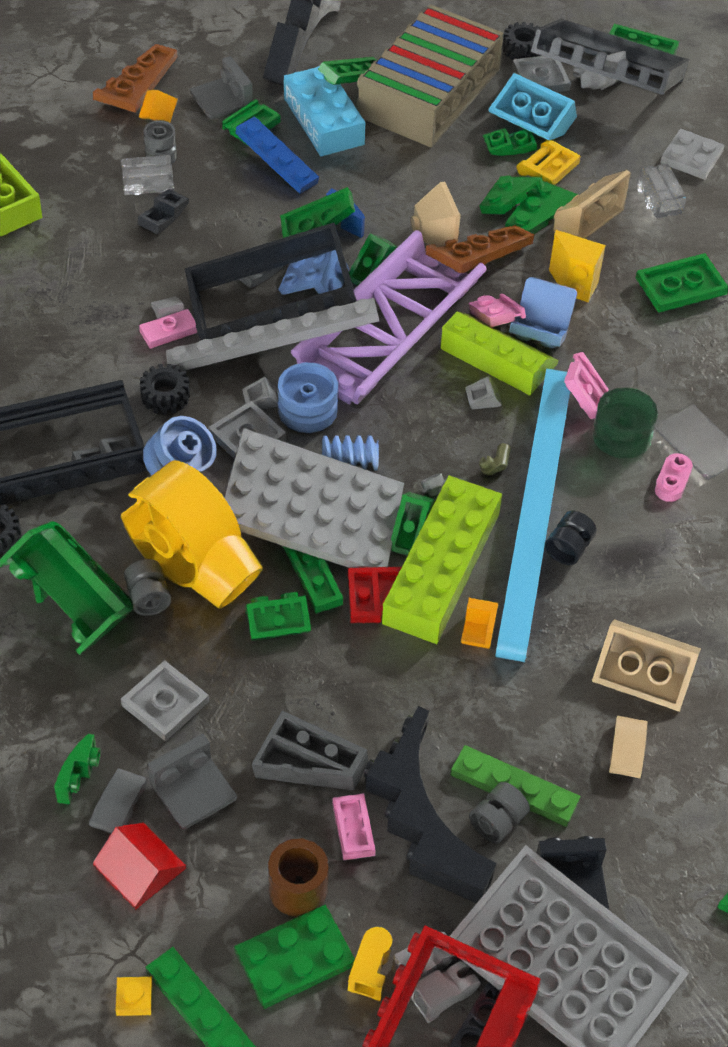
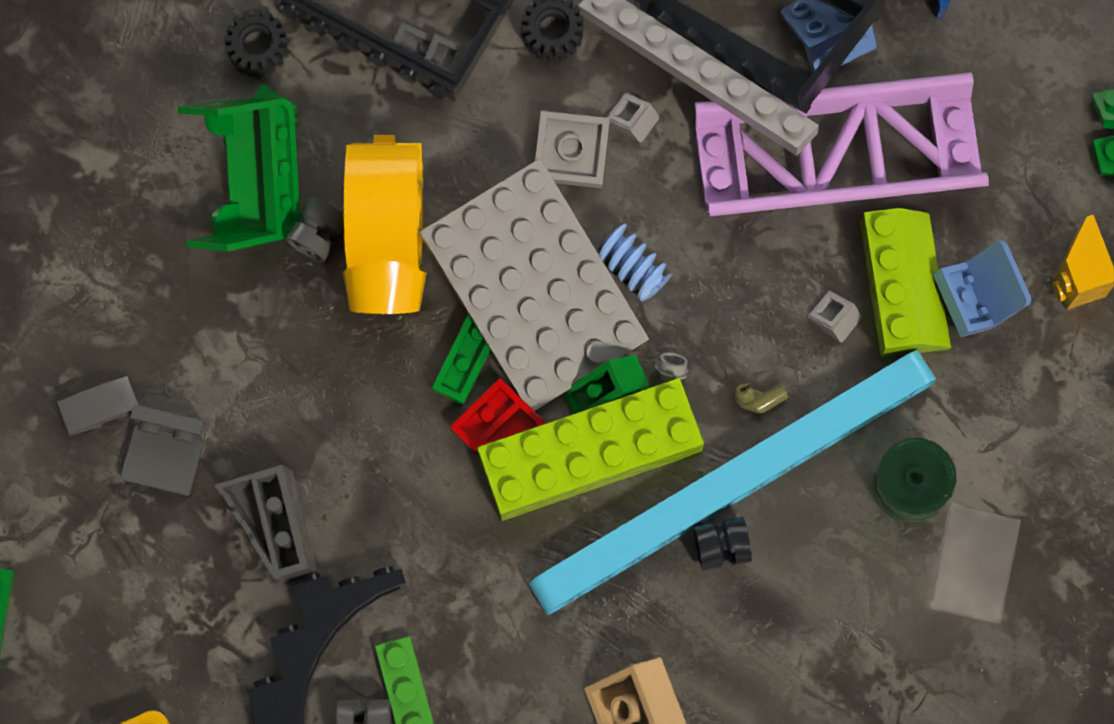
camera: 50 degrees right, 25 degrees up
green slope [54,734,101,804] -> none
slope [93,822,186,910] -> none
light grey plate [120,660,209,741] -> none
medium blue wheel [143,416,216,476] -> none
green plate [234,904,355,1010] -> none
green bracket [245,592,311,641] -> none
reddish brown piece [268,838,329,917] -> none
medium blue wheel [278,362,338,433] -> none
bright pink plate [332,793,376,861] -> none
green slope [349,233,398,286] -> none
tan slope [411,181,461,247] -> none
dark orange wing [426,225,534,273] -> none
light orange panel [461,598,498,649] -> none
bright pink plate [469,294,526,327] -> none
bright pink plate [564,352,609,419] -> none
bright pink plate [655,453,693,502] -> none

